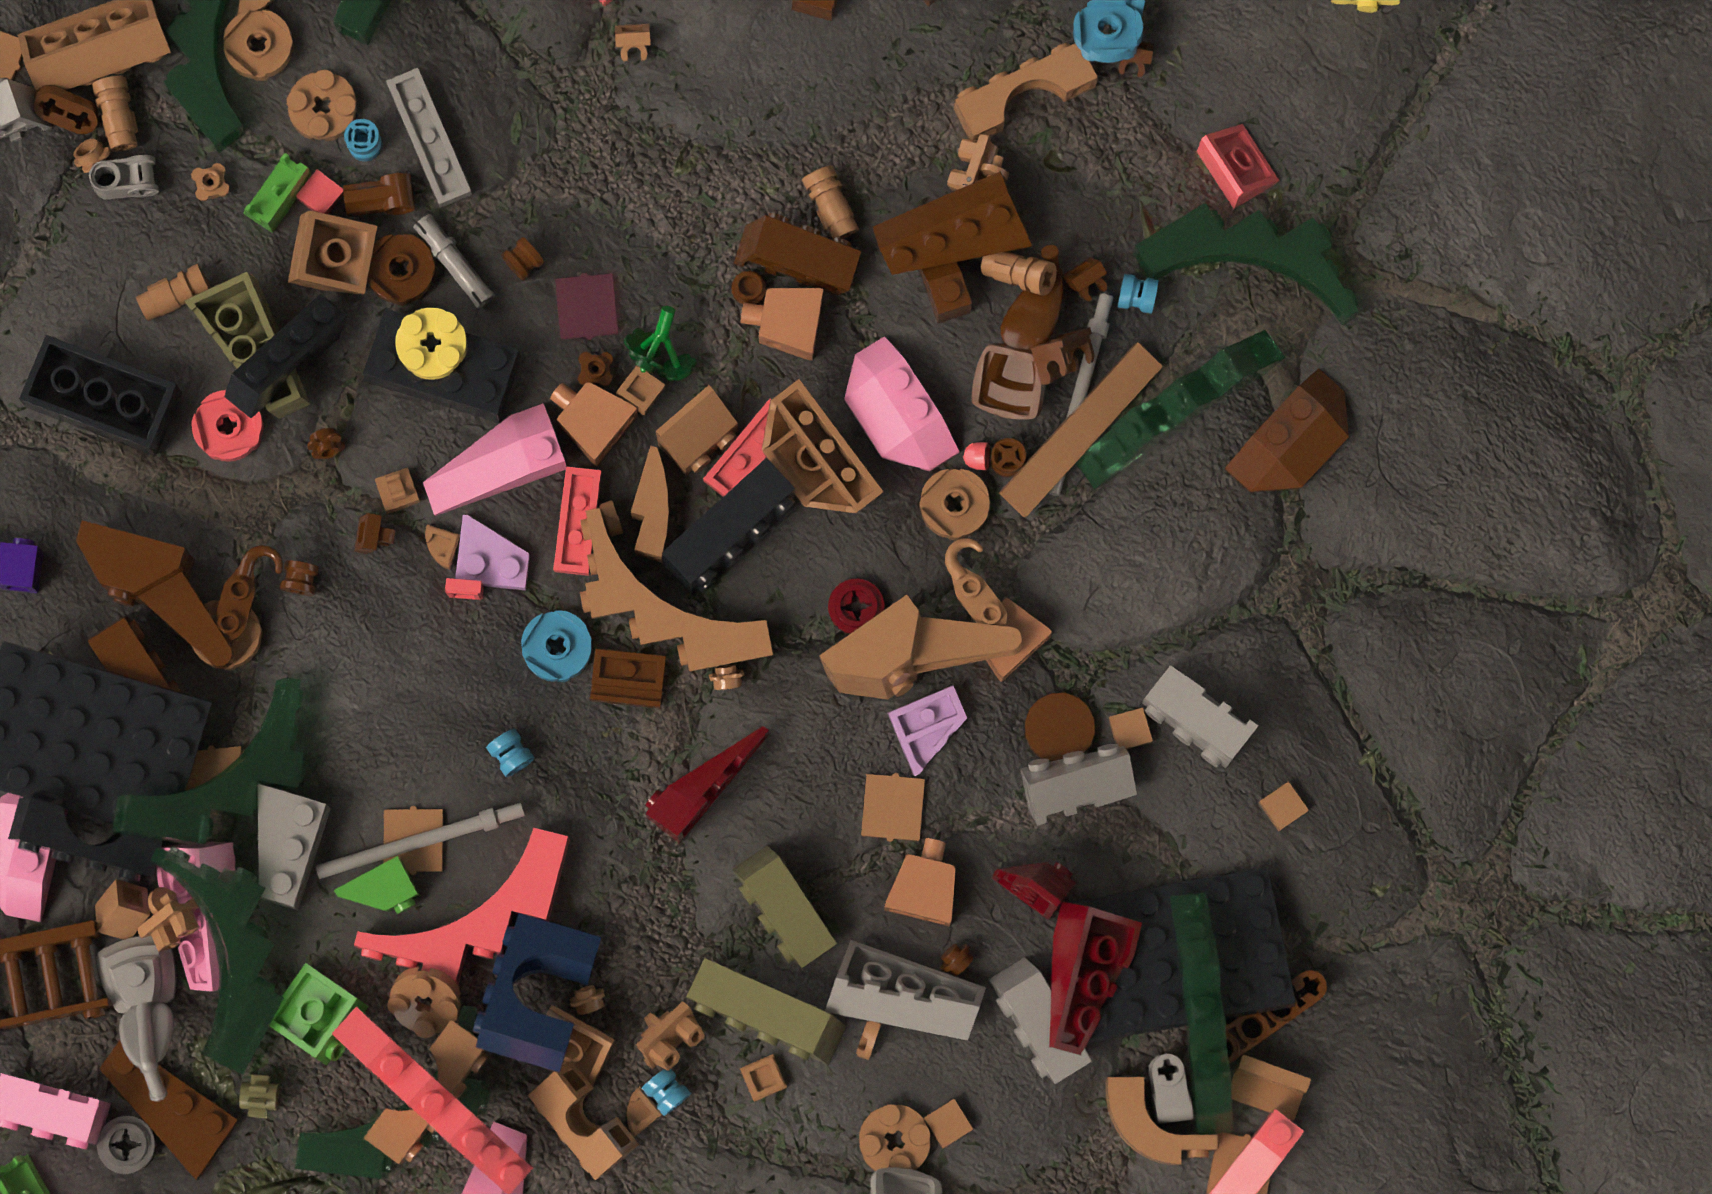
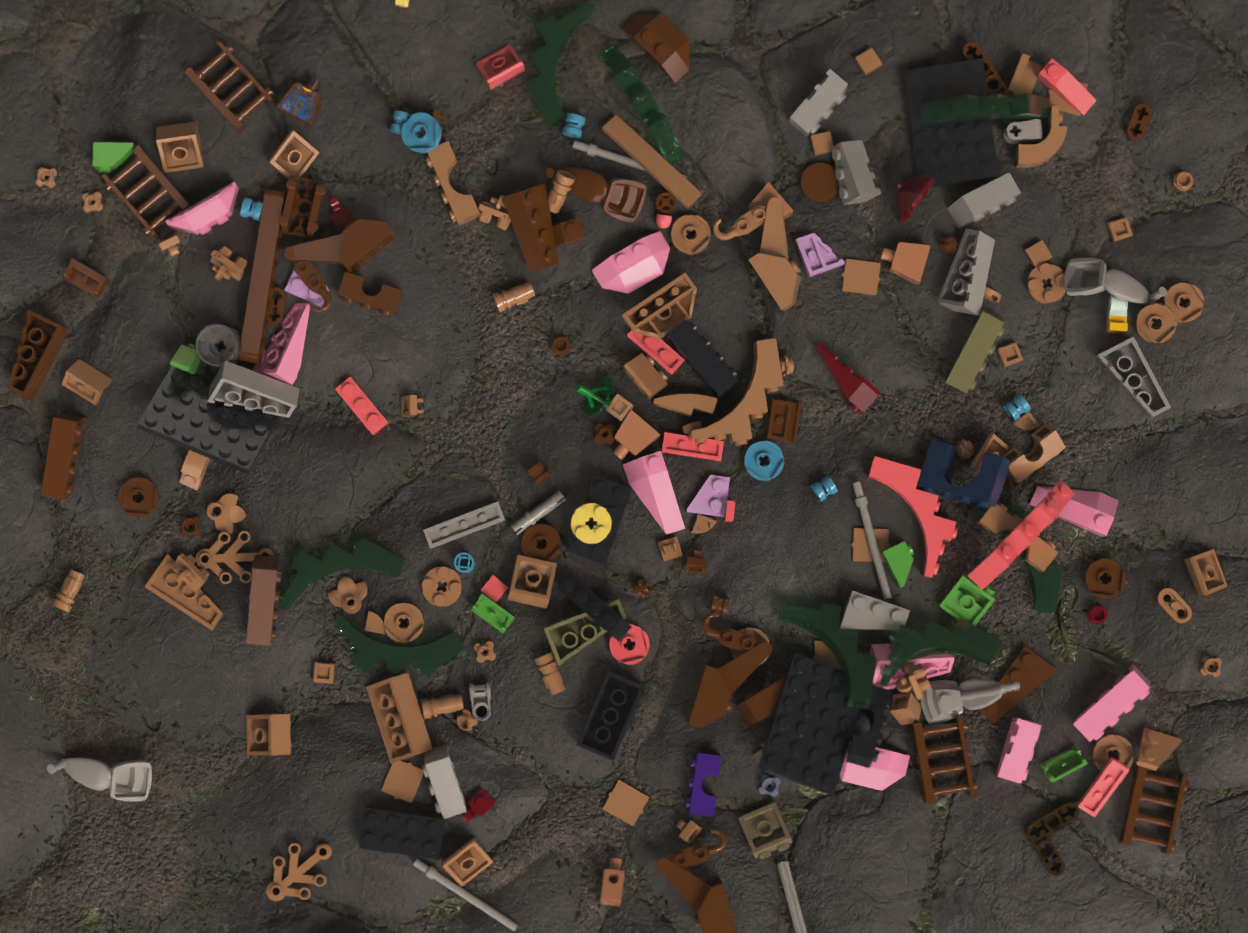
camera: 80 degrees left, 5 degrees up
reddish brown beam [33,85,98,134] -> none
flat silver gear [97,1116,156,1174] -> none
olive gear [239,1074,279,1118] -> none
reddish brown piece [343,173,415,217] -> none
medium nougat plate [387,967,462,1038] -> none
clear pink piece [555,273,618,340] -> none
medium nougat hips [636,1001,705,1071] -> none
olive wedge [732,846,837,968] -> none
reddish brown wedge [734,213,861,295] -> none
nougat torso [740,288,823,361] -> none
dark red gear [828,579,884,634] -> none
reddish brown hinge [1031,327,1095,385] -> none
dark red wedge [1049,902,1142,1055] -> none
reddish brown tile [1062,257,1107,301] -> none

